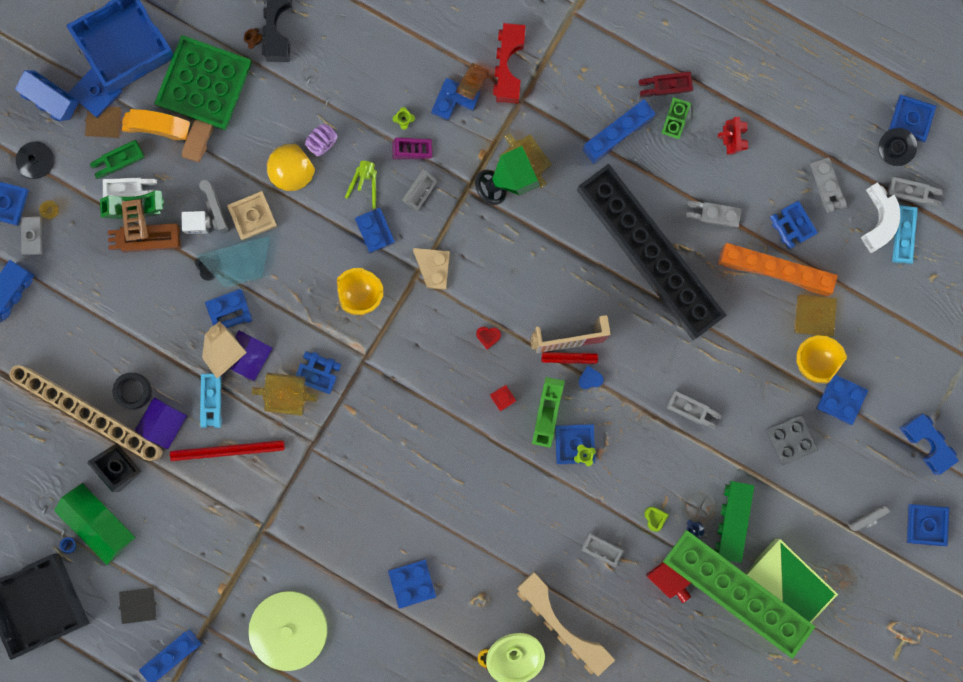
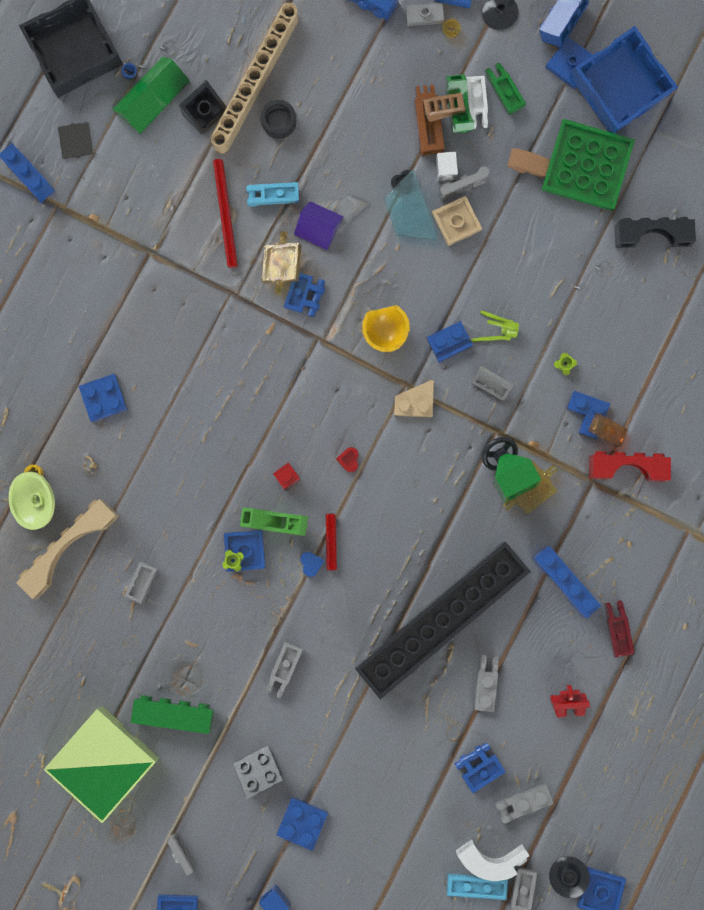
camera: 90 degrees right, 0 degrees up
clear orange piece [84,107,122,138] -> none
light orange arch [122,109,190,140] -> none
dark purple slope [135,397,187,449] -> none
tan slope [202,321,247,379] -> none
blue plate [205,289,253,328] -> none
reddish brown plate [244,28,263,49] -> none
yellowish green dish [249,591,328,671] -> none
yellow cylinder [266,144,315,191] -> none
lavender gear [305,123,337,156] -> none
magenta slope [392,137,432,159] -> none
tan panel [530,315,611,354] -> none
lime tile [644,507,668,532] -> none
red torso [646,562,692,603] -> none
bright green slope [661,97,691,139] -> none
bright green plate [662,530,816,659] -> none
dark blue plate [686,520,704,540] -> none
orange arch [717,243,838,296] -> none
clear yellow plate [794,295,837,337] -> none
yellow cylinder [796,335,847,384] -> none

